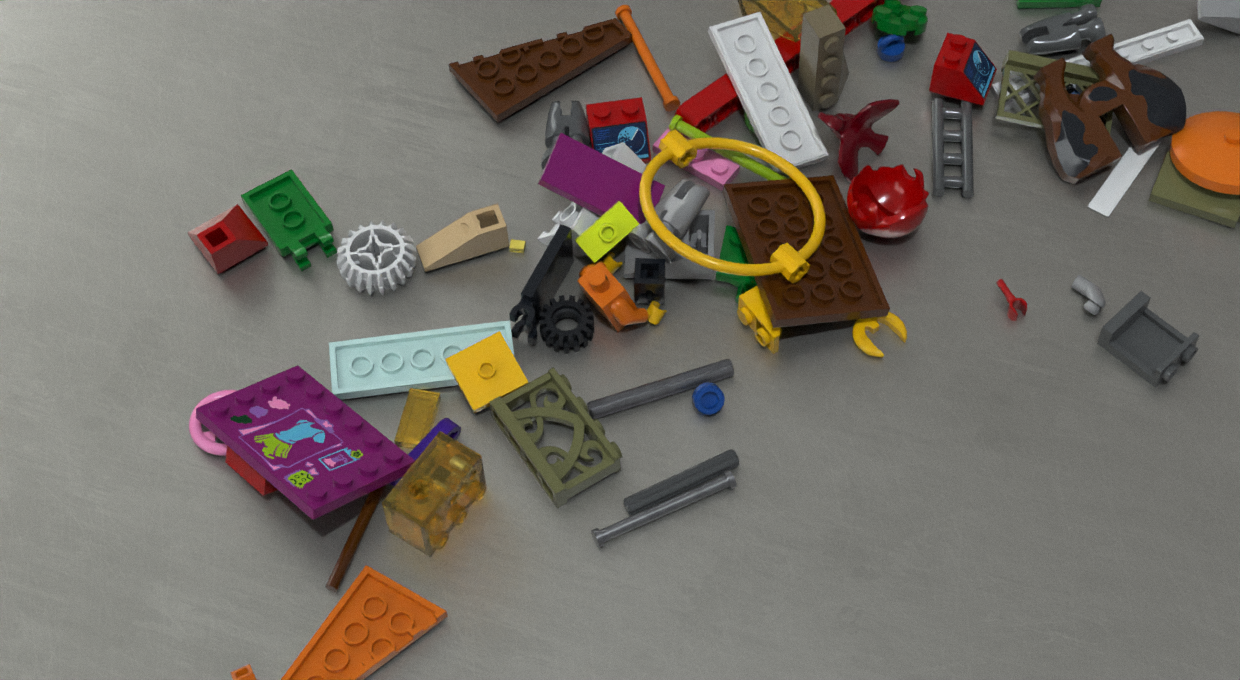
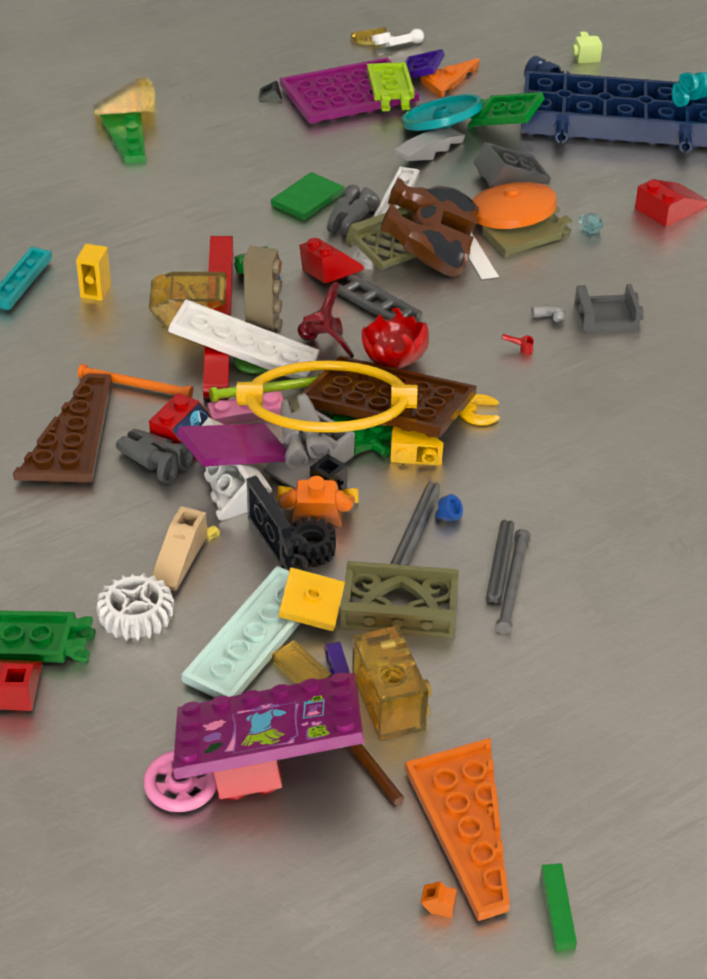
camera: 55 degrees left, 15 degrees down
neon yellow plate [574,201,639,263] -> none

